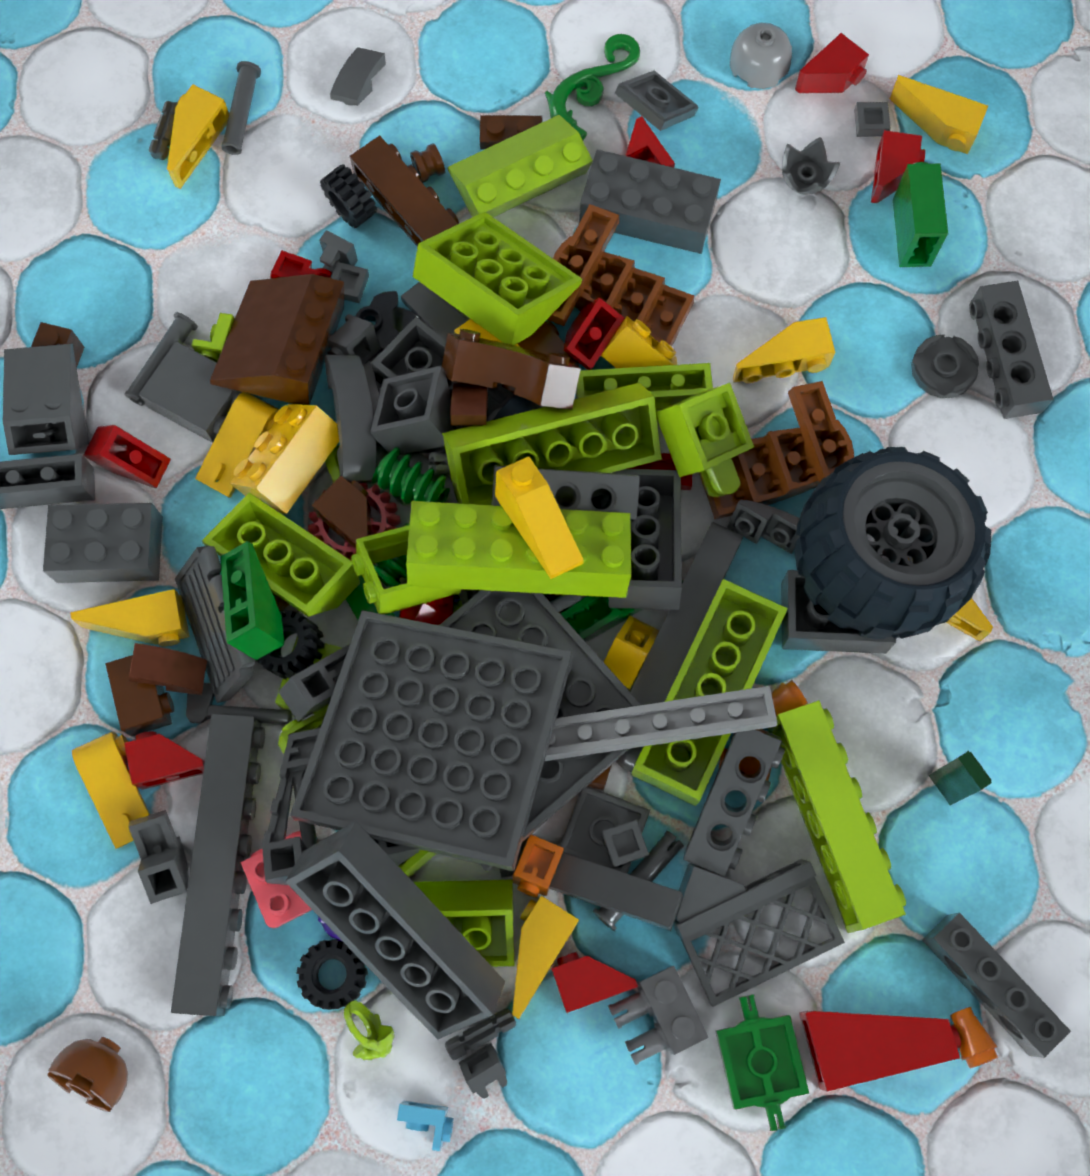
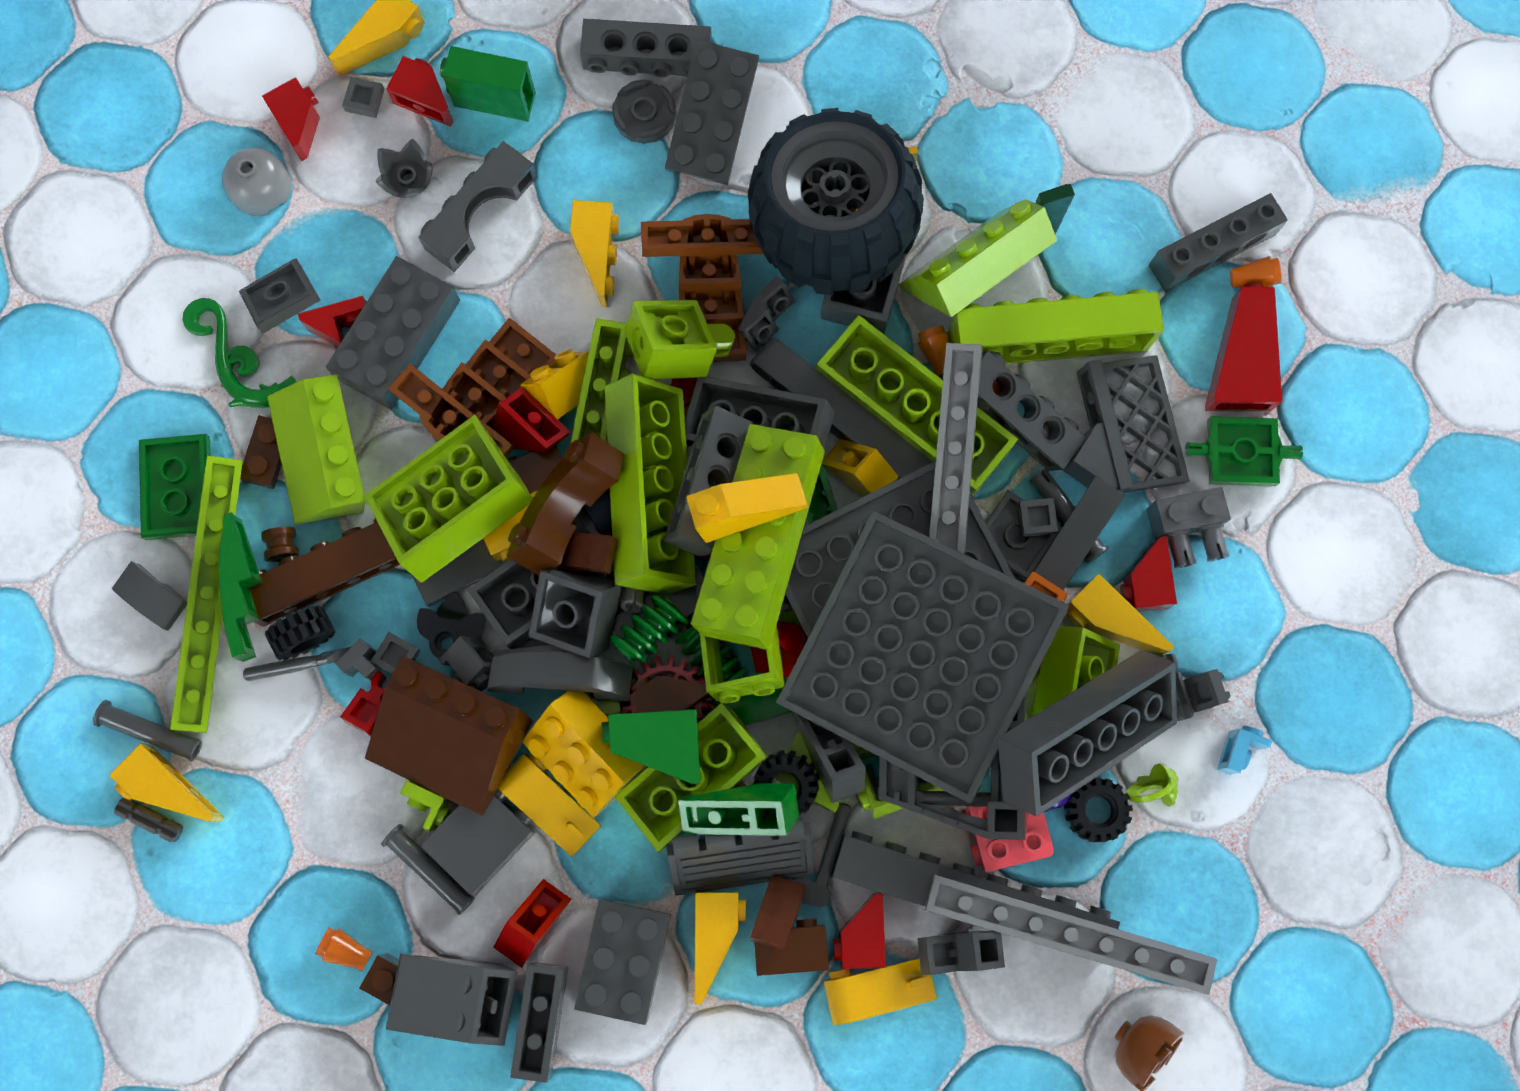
camera: 80 degrees left, 5 degrees up
none -> green tile [139,434,211,540]
none -> lime plate [170,455,243,733]
none -> green slope [219,512,262,662]
none -> dark grey piece [243,647,351,681]
none -> orange cone [315,927,373,972]
none -> dark grey arch [418,141,537,272]
none -> green slope [602,709,700,784]
none -> dark grey plate [665,39,759,185]
none -> lime slope [899,199,1057,317]
none -> light grey plate [924,875,1217,995]

